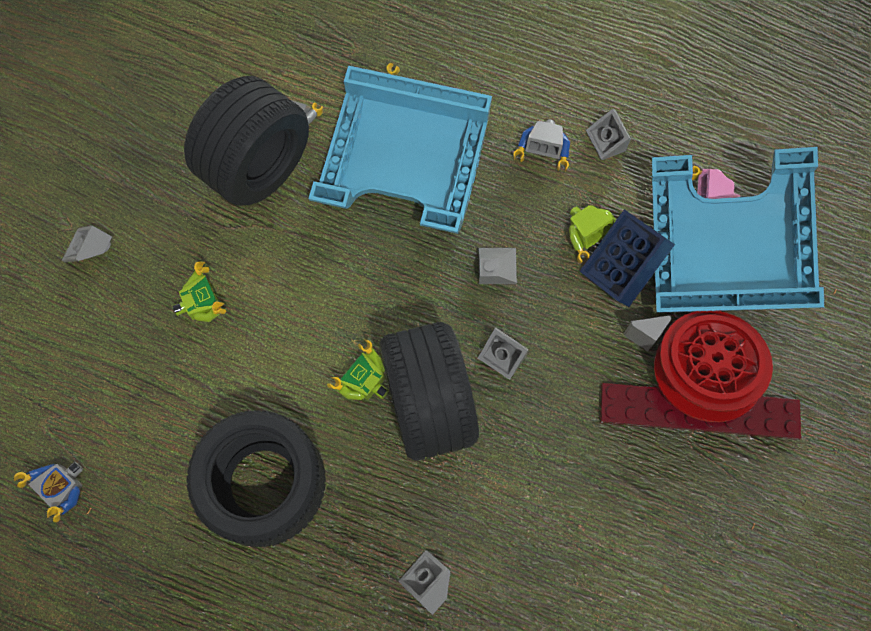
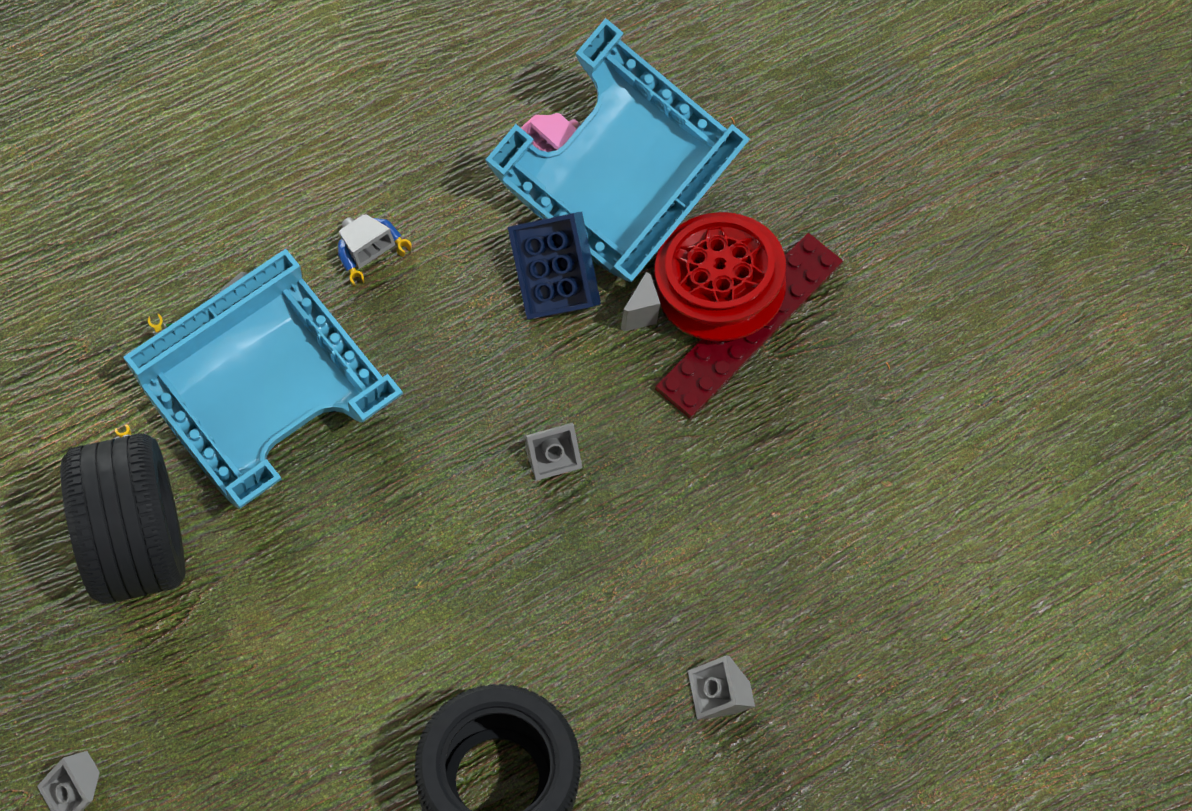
camera: 60 degrees left, 5 degrees down
torso [173,261,226,322] -> none
torso [327,339,389,400] -> none
black tyre [379,322,479,461] -> none
light grey slope [478,248,517,284] -> none
lime torso [569,205,616,263] -> none
light grey slope [586,109,631,160] -> none

